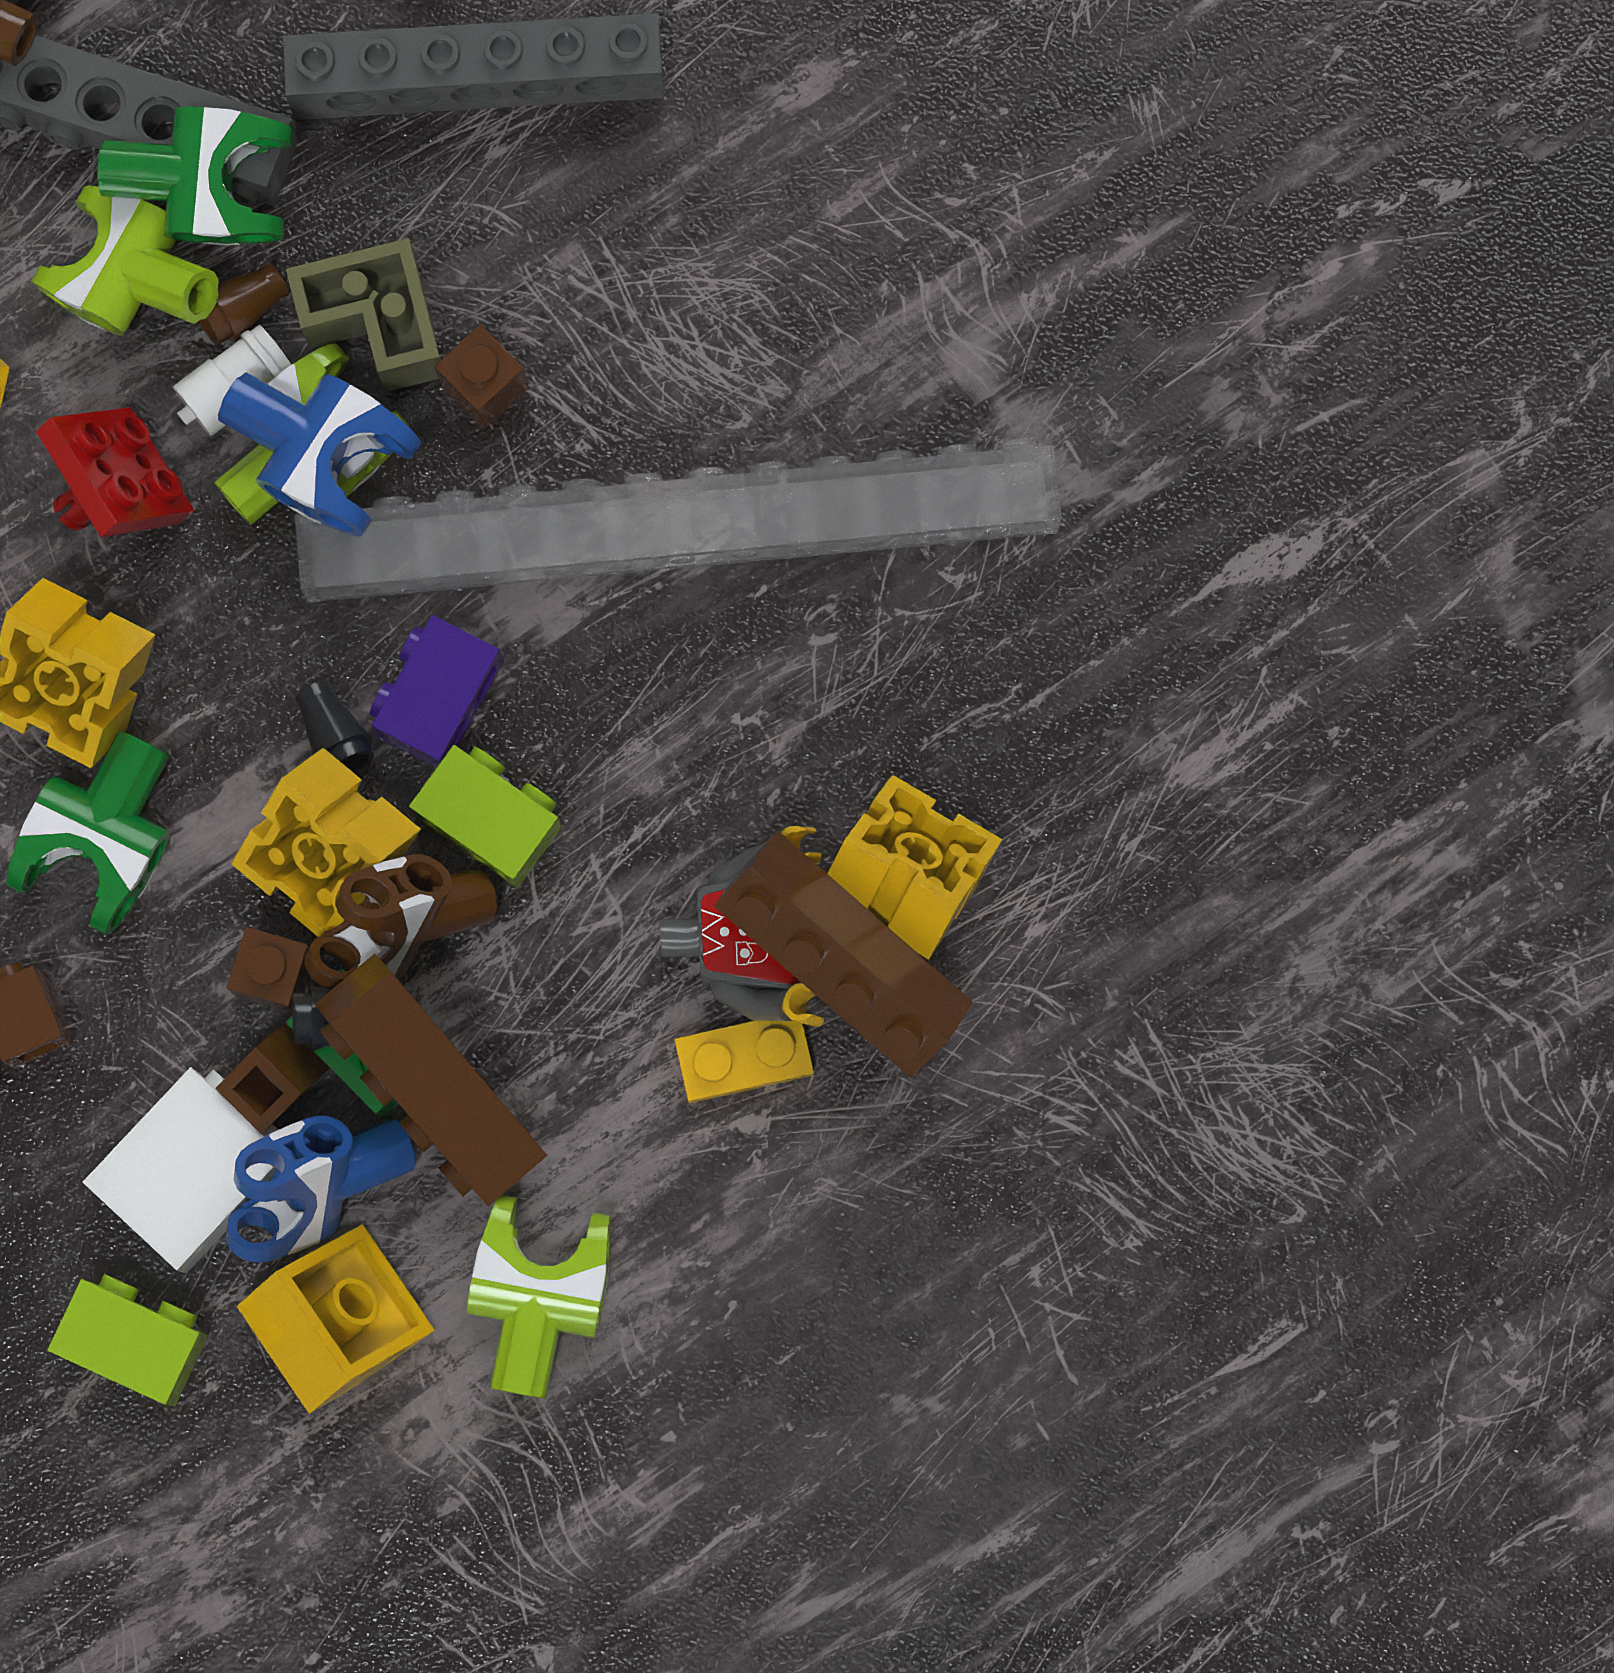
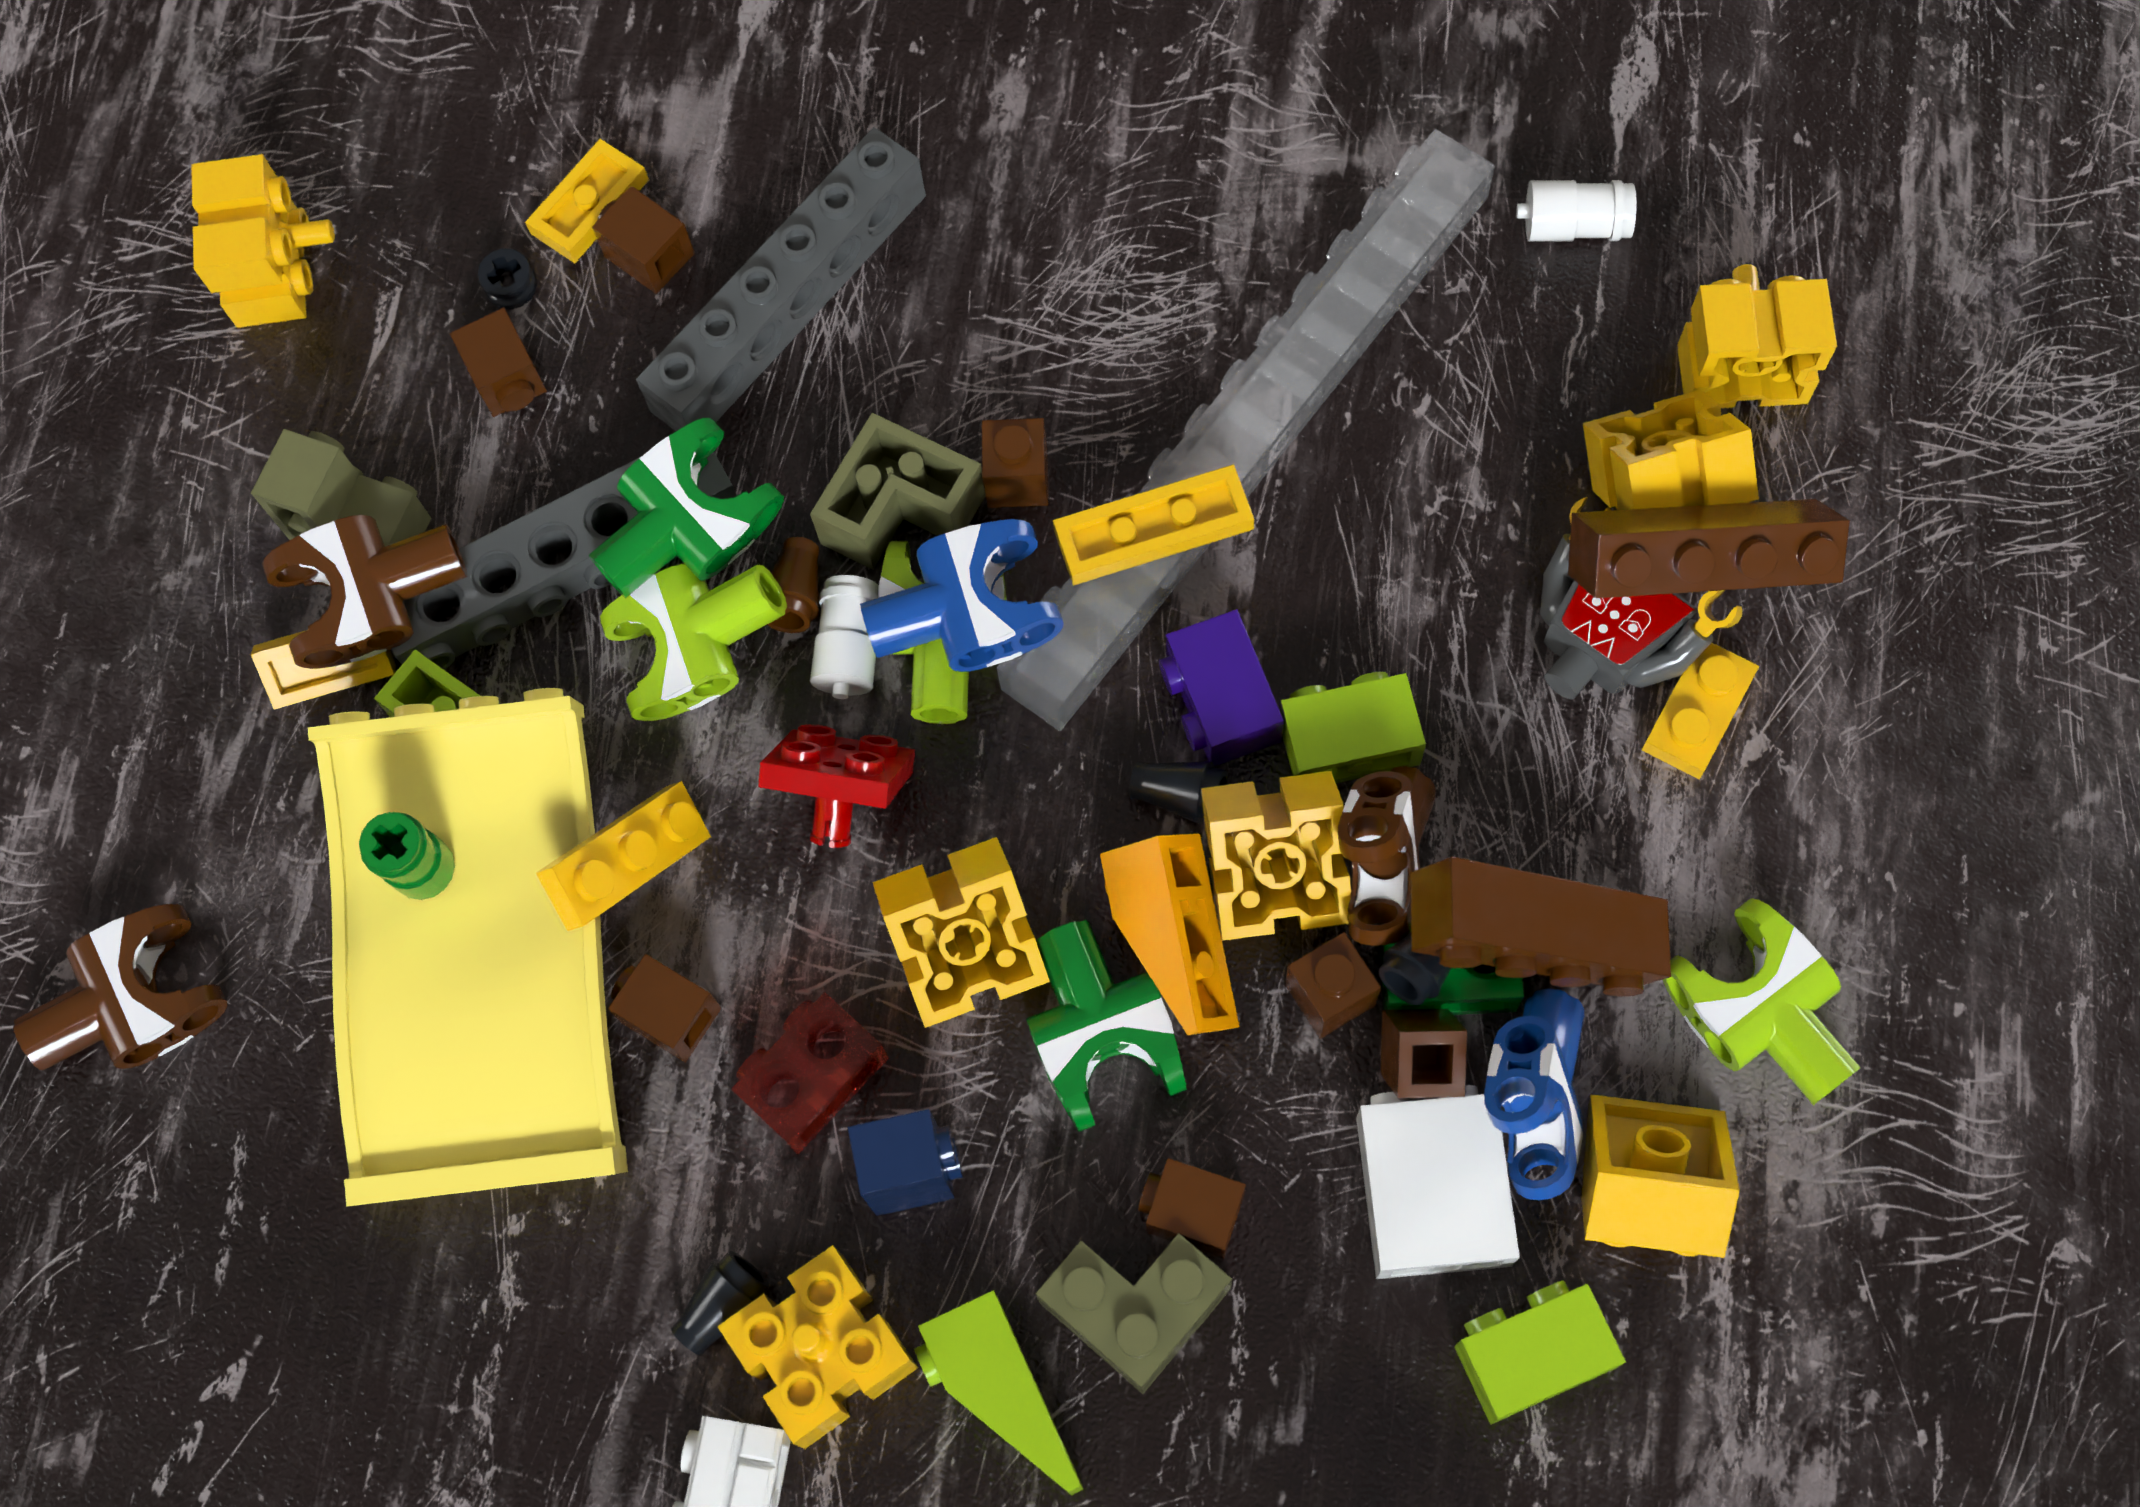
camera: 40 degrees left, 10 degrees down
none -> yellow plate [1053,464,1254,586]
none -> light orange slope [1100,834,1240,1035]
none -> white piece [1516,180,1636,241]
none -> yellow brick [1677,264,1837,409]

